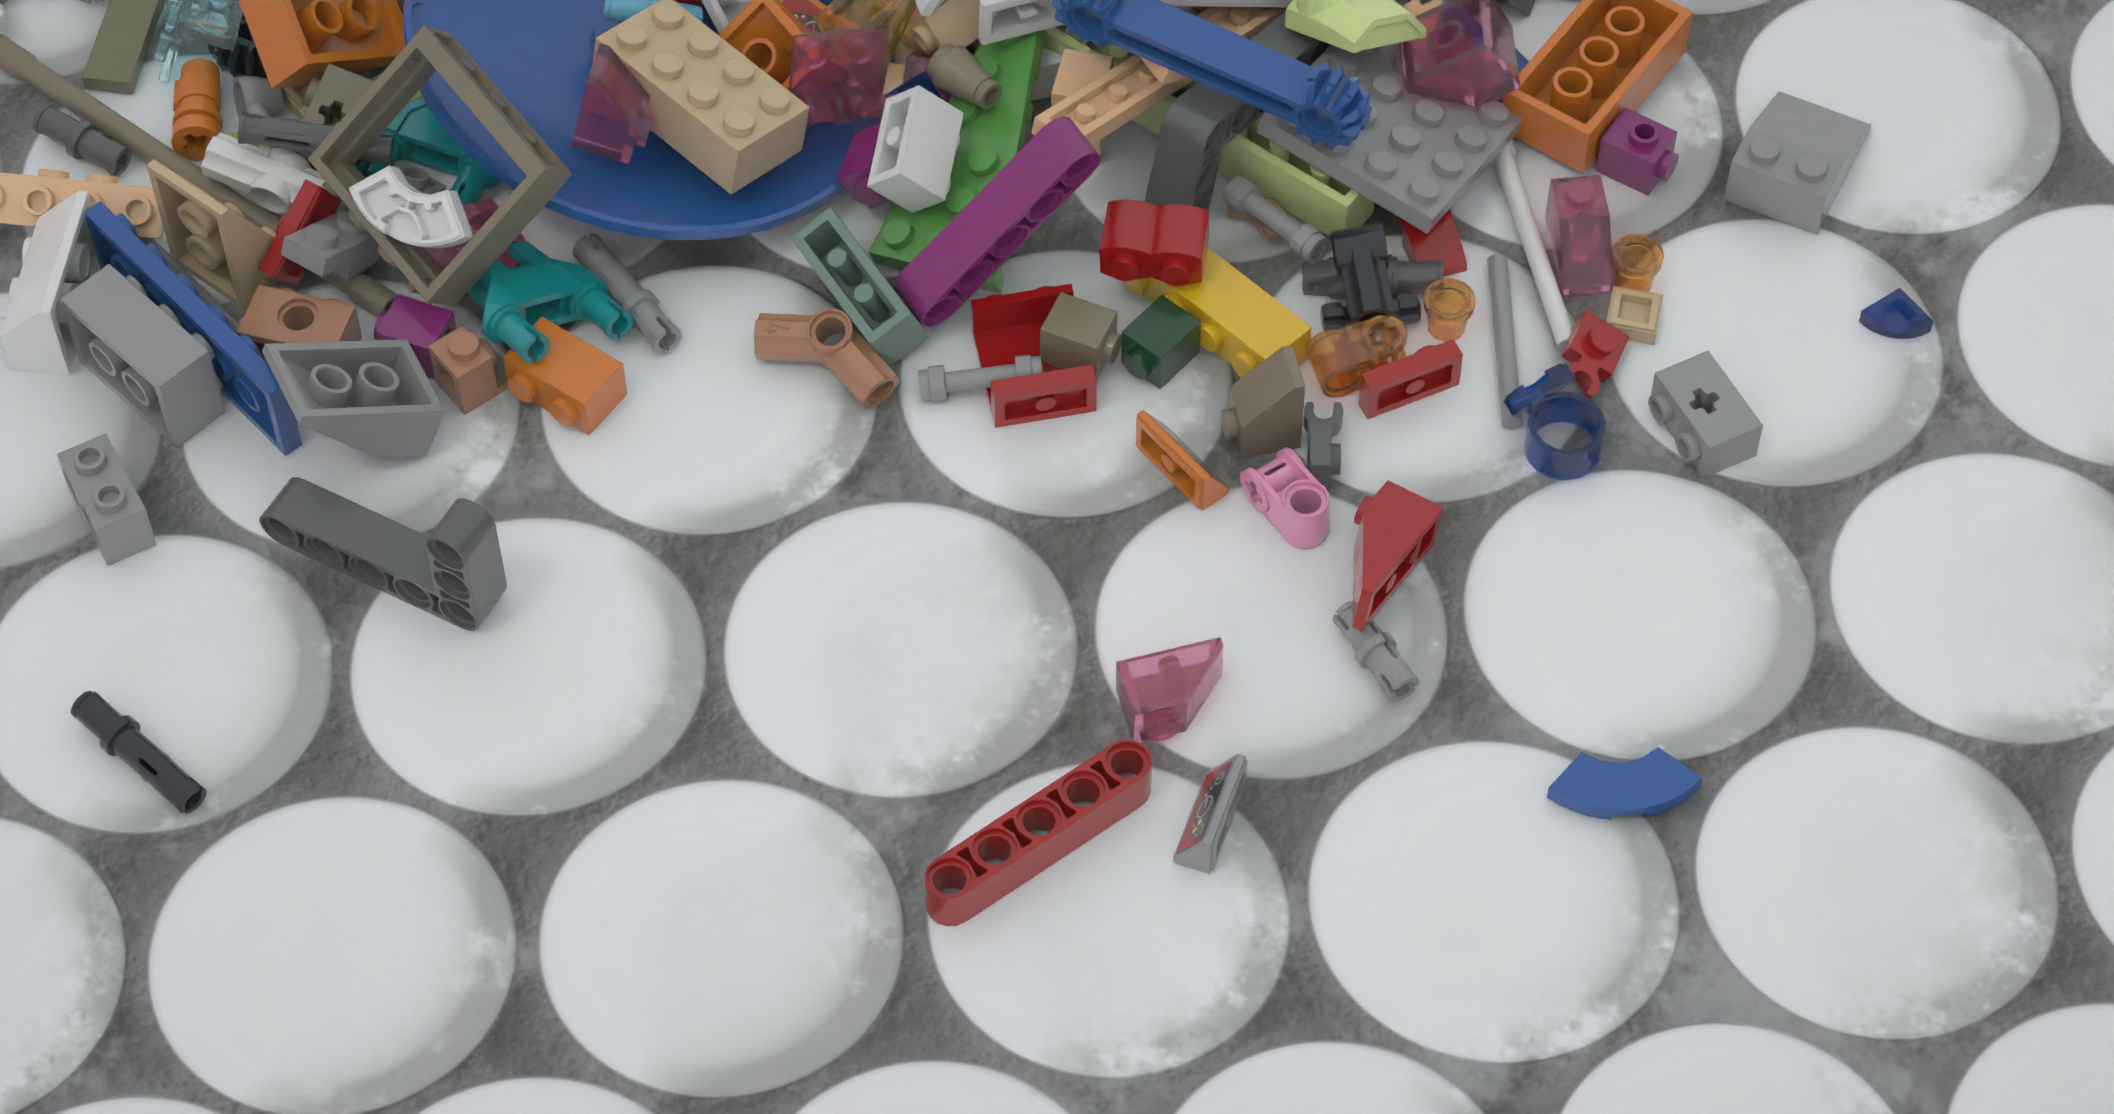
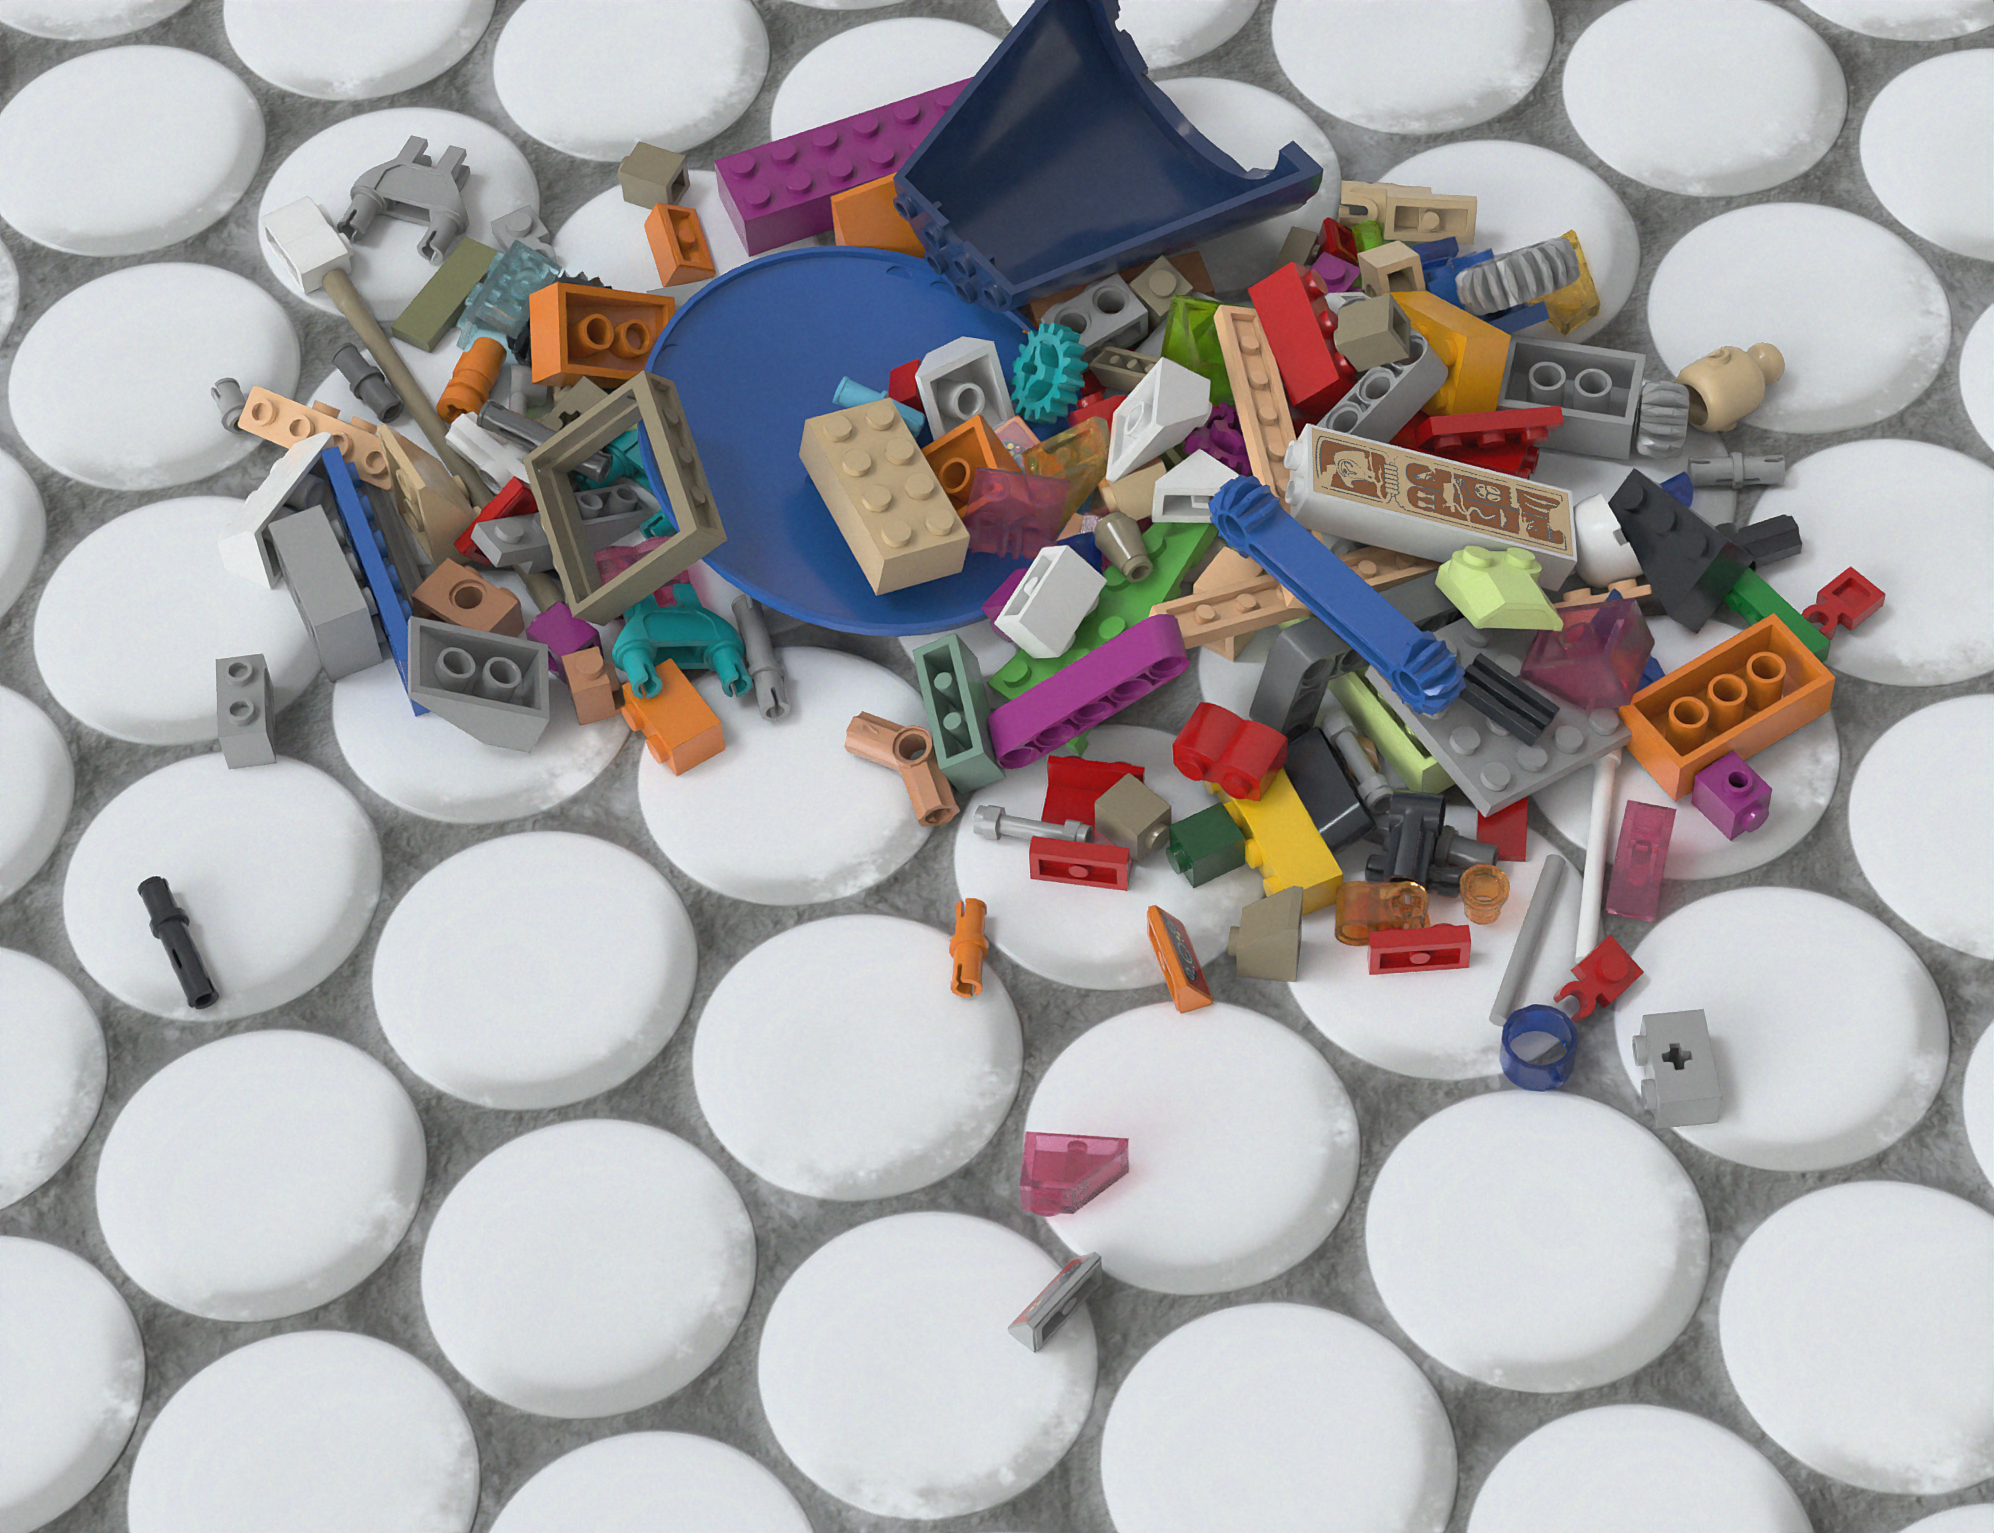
camera: 25 degrees right, 0 degrees up
dark grey beam [259,477,507,631] -> none
white tile [349,166,473,248] -> none
clear pink slope [571,43,654,164] -> none
red beam [925,740,1152,926] -> none
bright pink piece [1240,447,1330,549] -> none
dark grey plate [1303,402,1344,493] -> none
light grey pin [1333,600,1419,701] -> none
red slope [1352,480,1443,632] -> none
clear blue tile [1503,363,1575,416] -> none
blue tile [1547,747,1702,820] -> none
tan tile [1606,286,1663,345] -> none
clear orange piece [1612,234,1664,292] -> none
light grey slope [1724,91,1871,235] -> none
clear blue tile [1859,288,1934,339] -> none
none -> orange pin [949,898,989,998]
none -> black beam [1283,726,1378,855]
none -> black tile [1459,653,1560,747]

